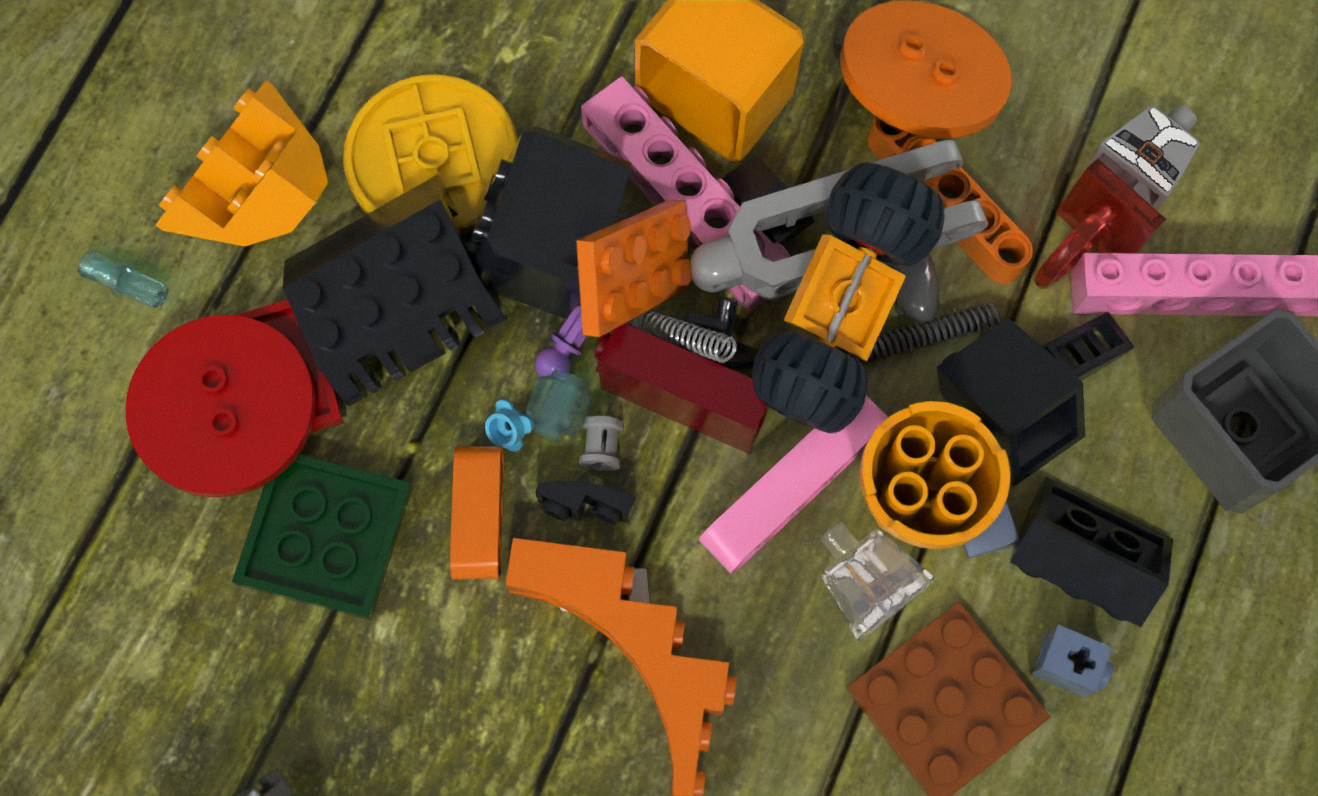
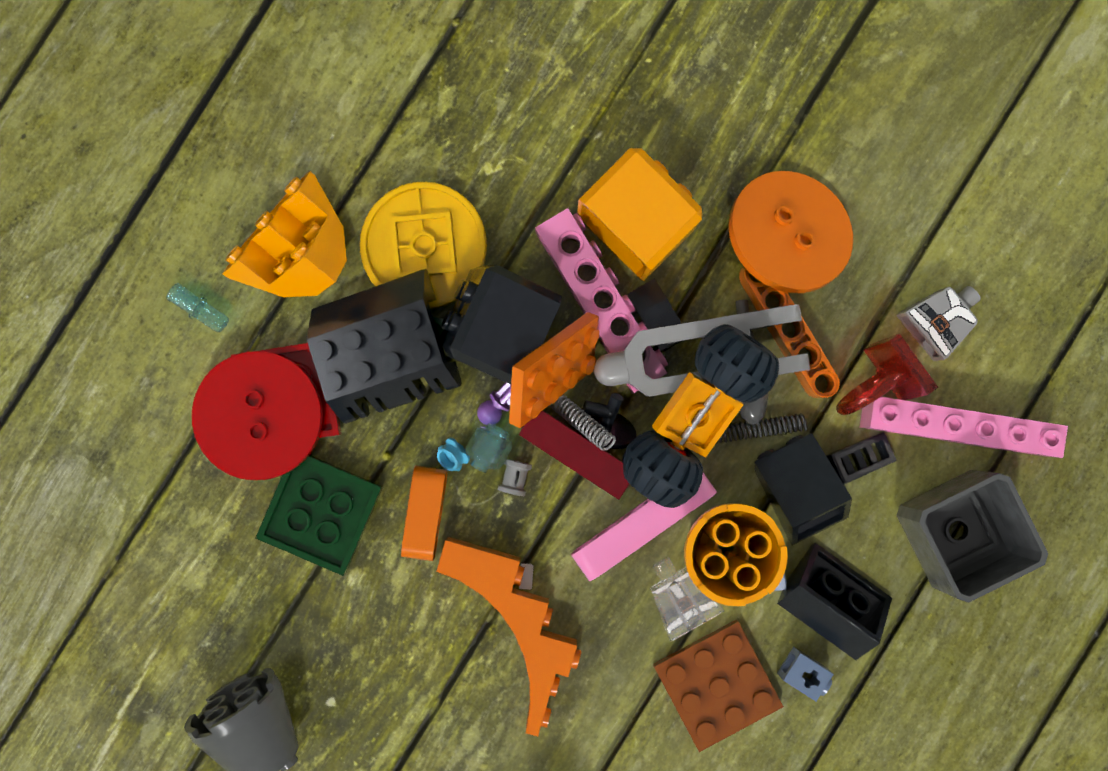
camera: 10 degrees right, 15 degrees up
black slope [535,481,637,525] -> none

